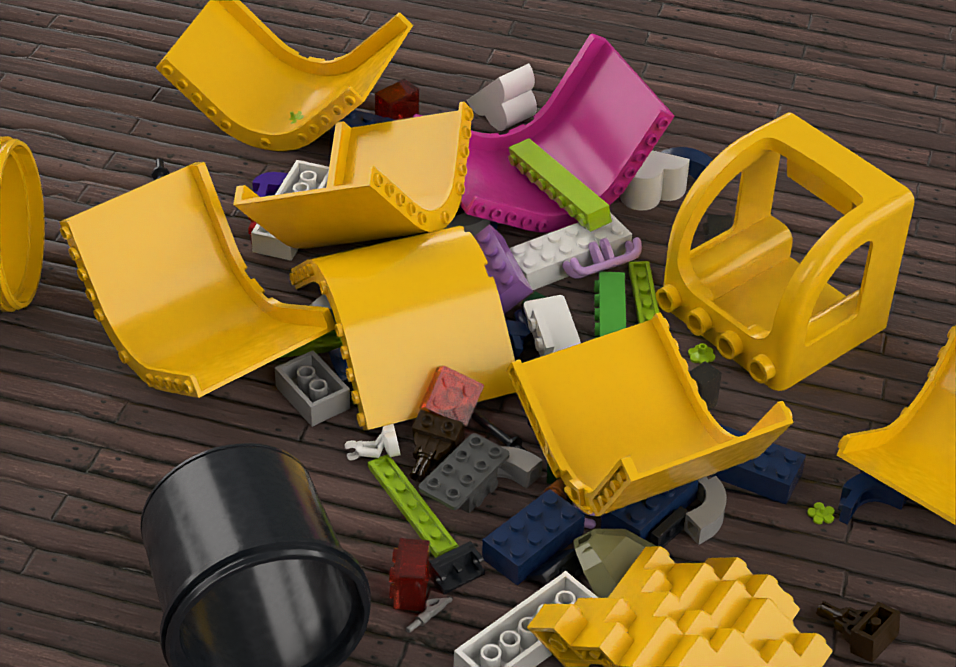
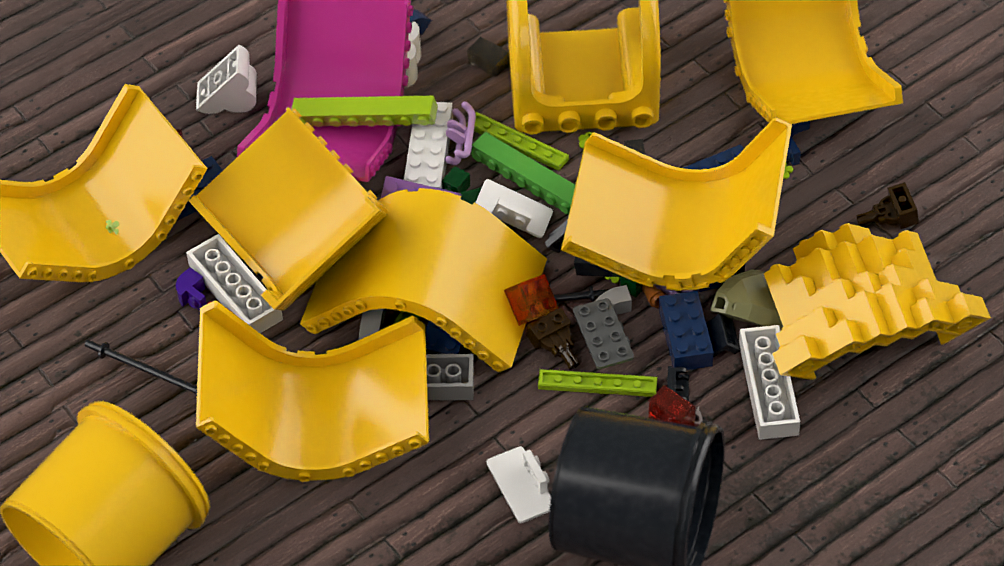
camera: 50 degrees left, 10 degrees up
white piece [345,424,401,460] -> none
none -> dark green brick [442,166,471,193]

